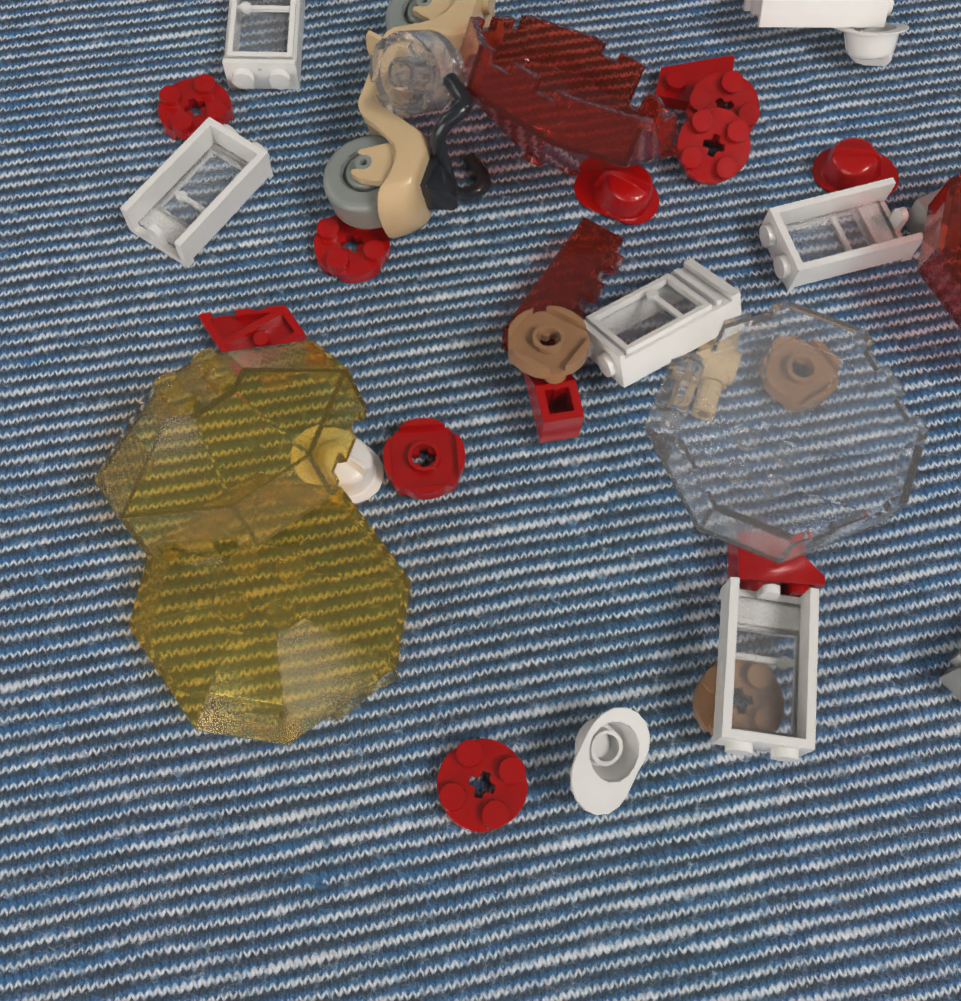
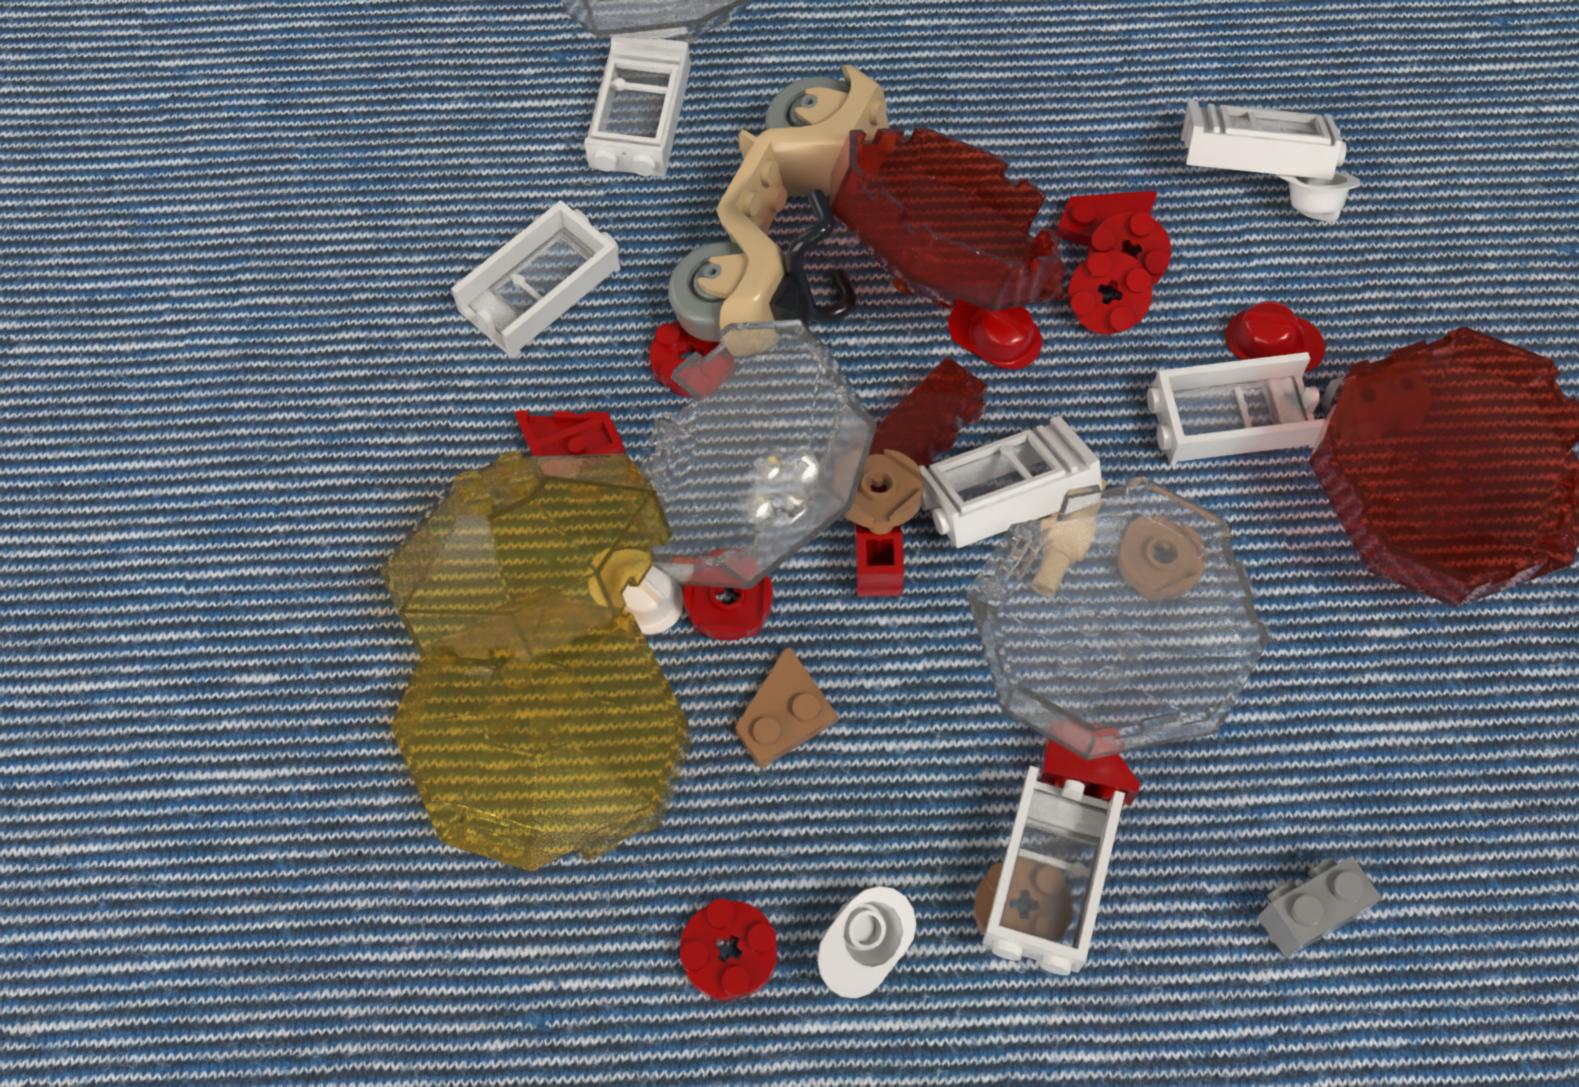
camera: 15 degrees right, 5 degrees down
red plate [158,74,234,140] -> none
clear brick [369,29,463,116] -> none
none -> clear windscreen [624,320,877,589]
none -> medium nougat wing [735,647,838,770]

